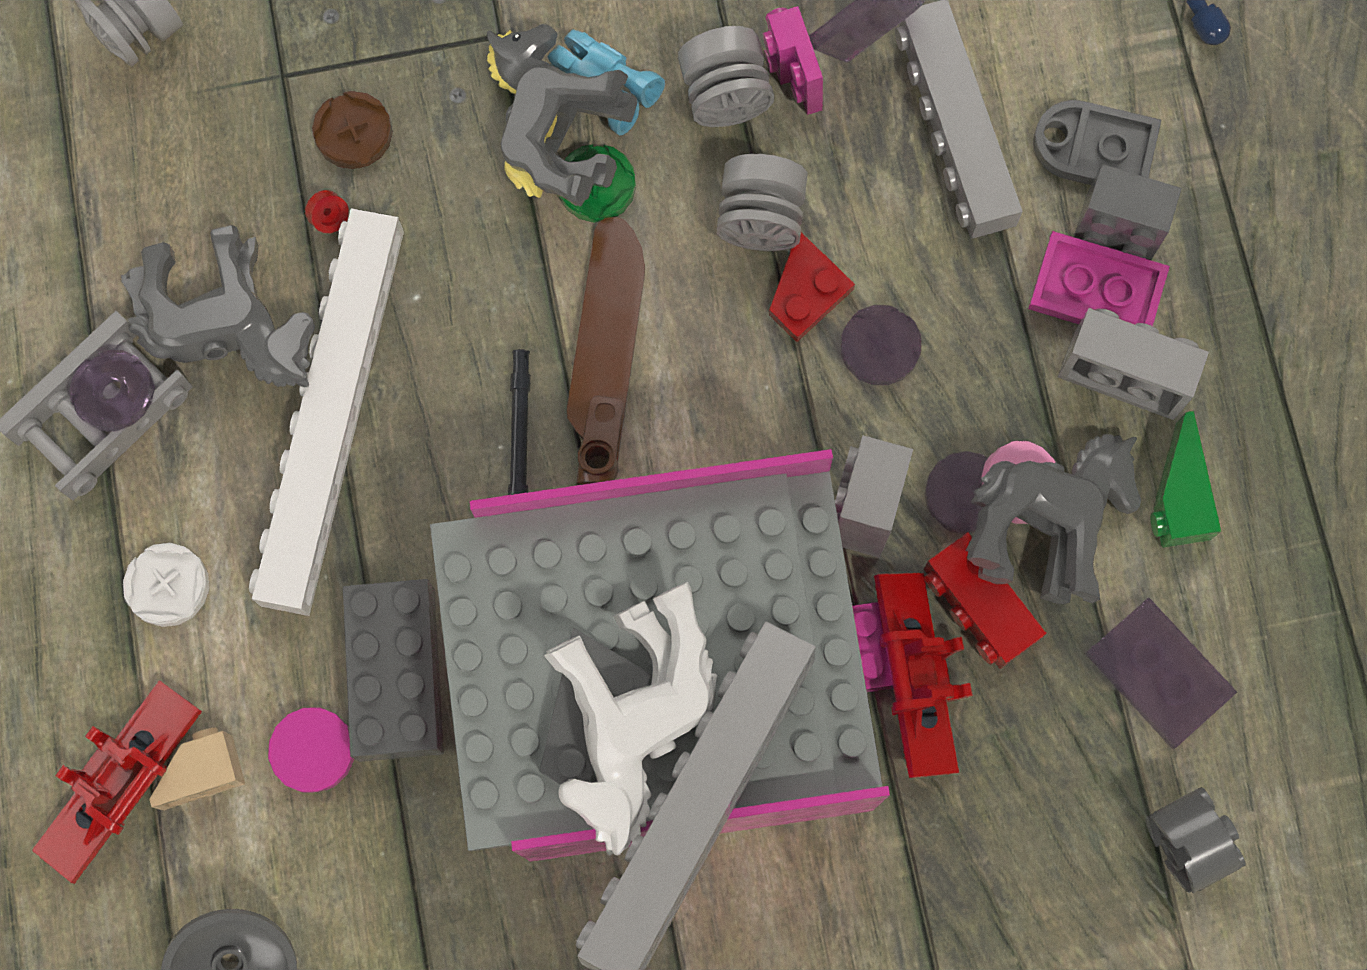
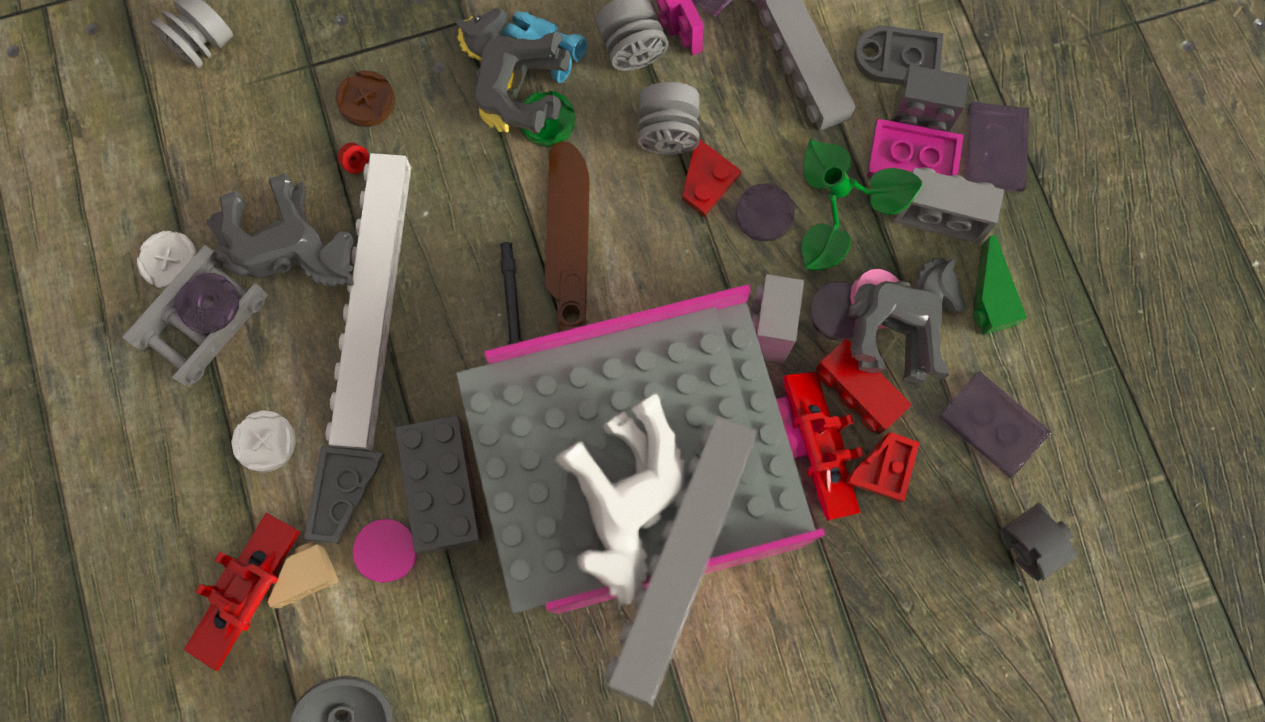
camera: 10 degrees left, 0 degrees up
none -> white tile [137,231,198,289]
none -> dark grey wing [304,446,385,544]
none -> green plant [801,140,923,271]
none -> red wing [845,432,920,502]
none -> clear purple tile [965,102,1029,192]

